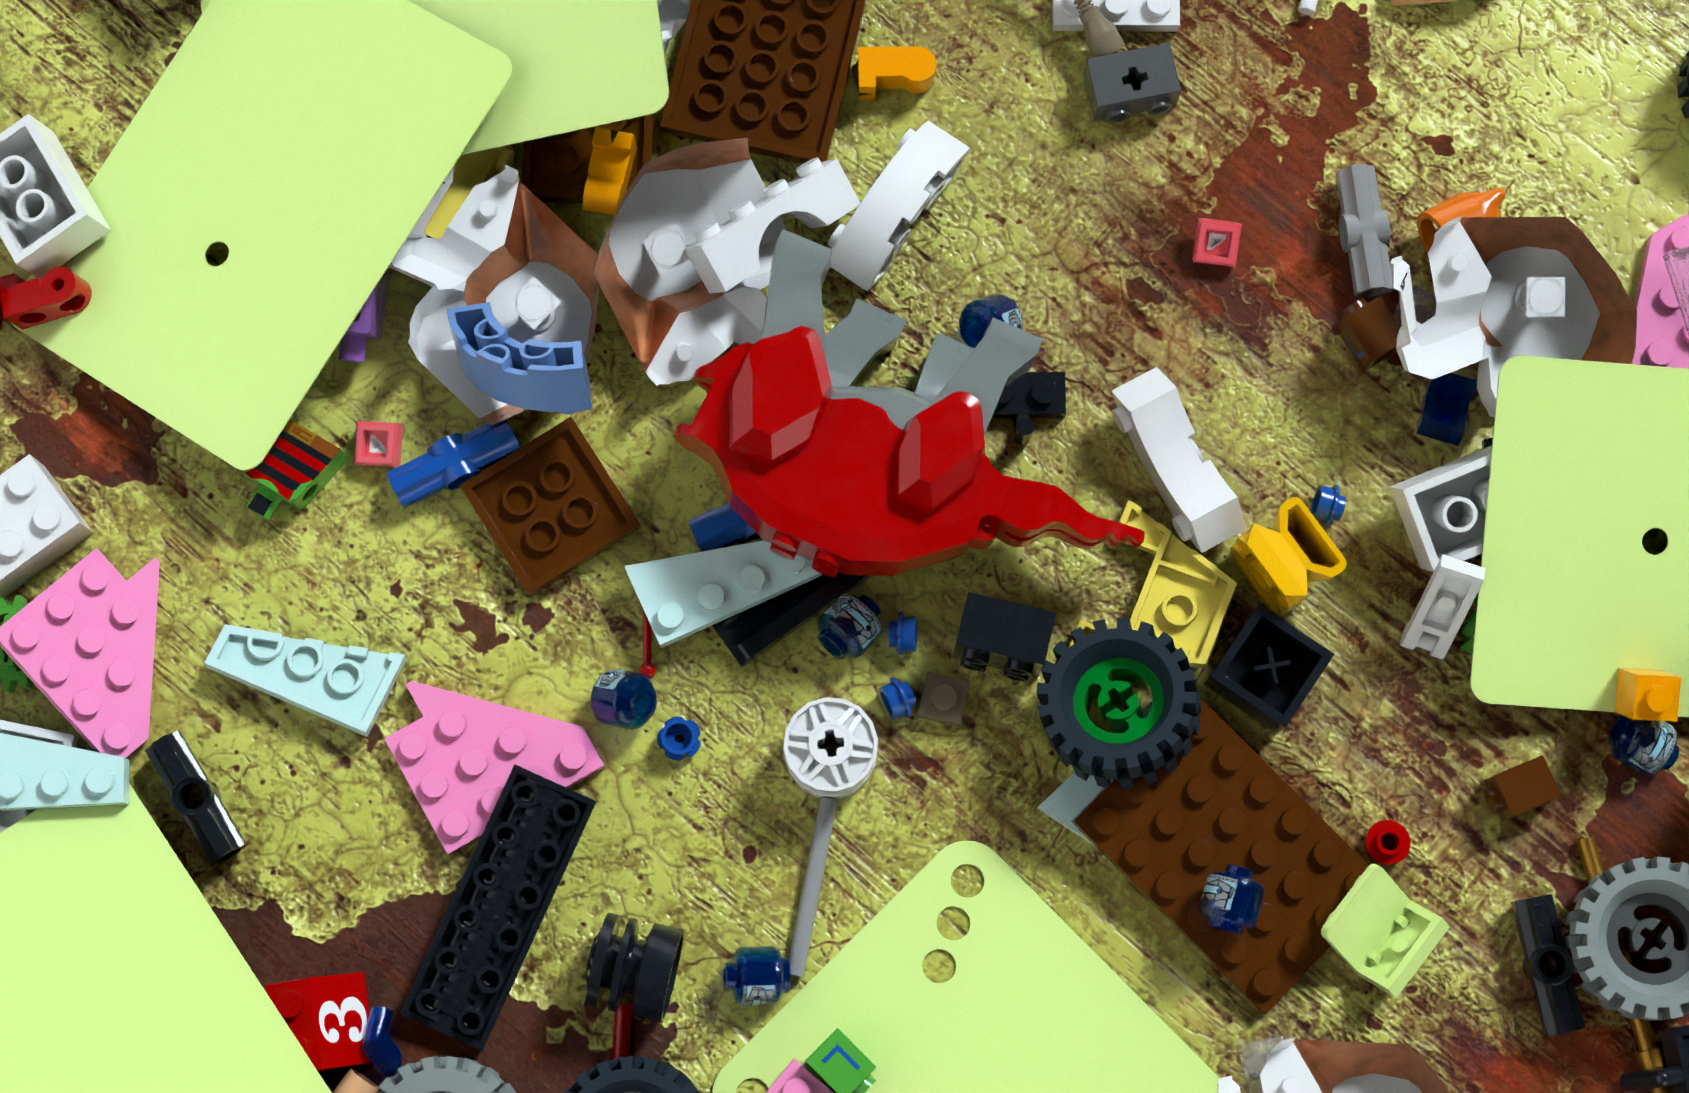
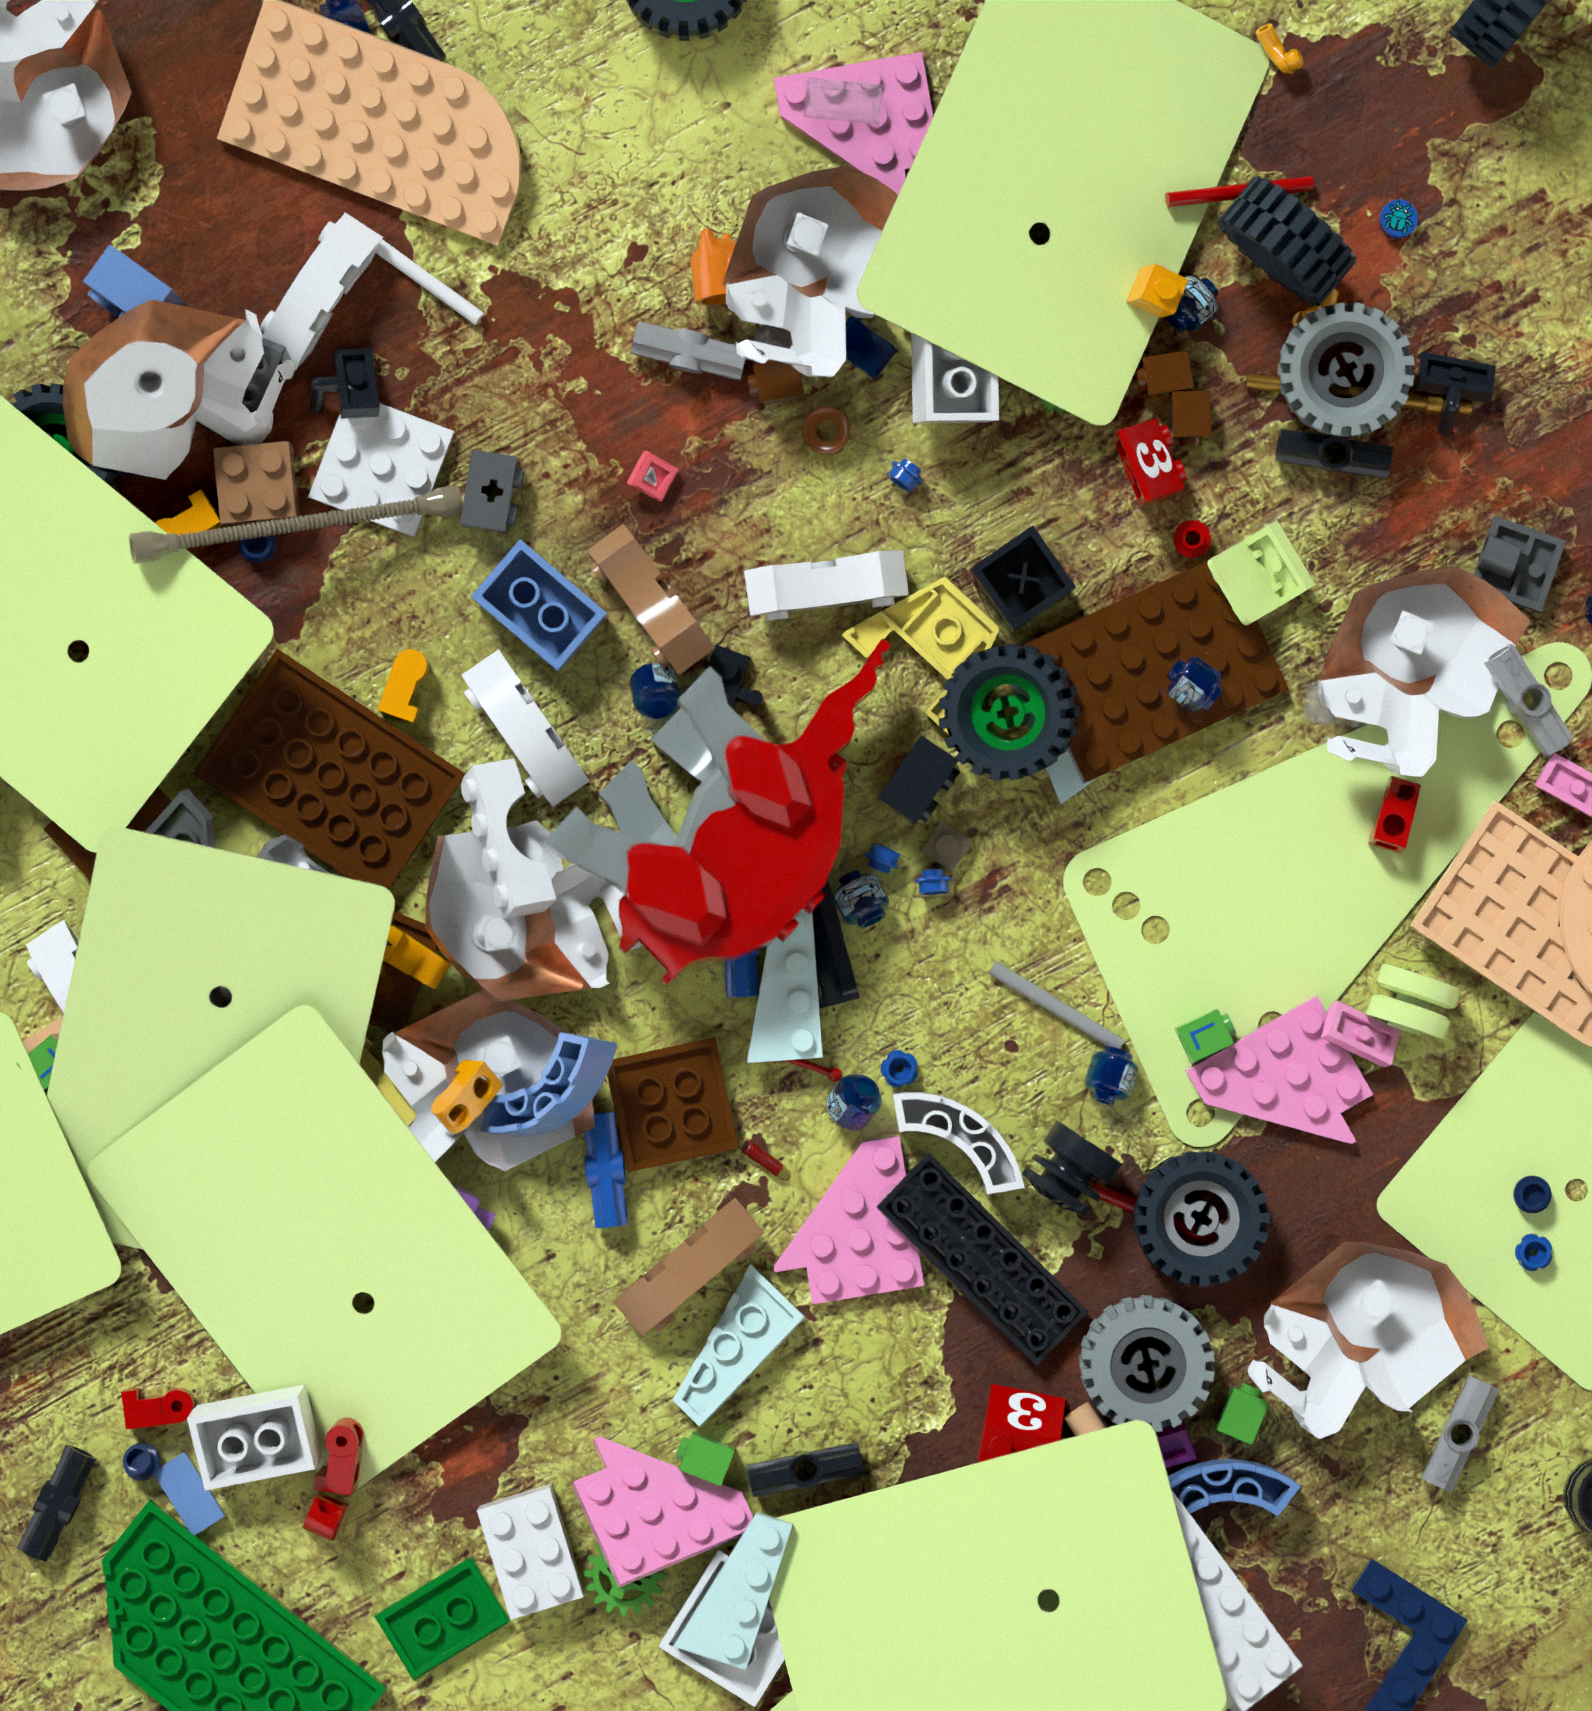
camera: 65 degrees left, 10 degrees up
torso [242,419,348,521] -> none
coral tile [354,421,403,467] -> none
clear blue arm [362,1006,402,1076] -> none
white wheel [783,697,878,800] -> none
yellow piece [1230,497,1347,617] -> none
white plate [1400,554,1486,660] -> none
none -> red leg [121,1387,196,1430]
none -> light orange leg [431,1060,504,1134]
none -> medium blue brick [471,539,608,673]
none -> medium nougat brick [587,524,715,675]
none -> medium nougat brick [613,1198,764,1336]
none -> bright green brick [675,1431,735,1486]
none -> red piece [738,1138,791,1180]
none -> dark orange piece [802,406,850,454]
none -> white brick [892,1092,1025,1194]
none -> red slope [1113,418,1188,508]
none -> reddish brown brick [1136,350,1194,399]

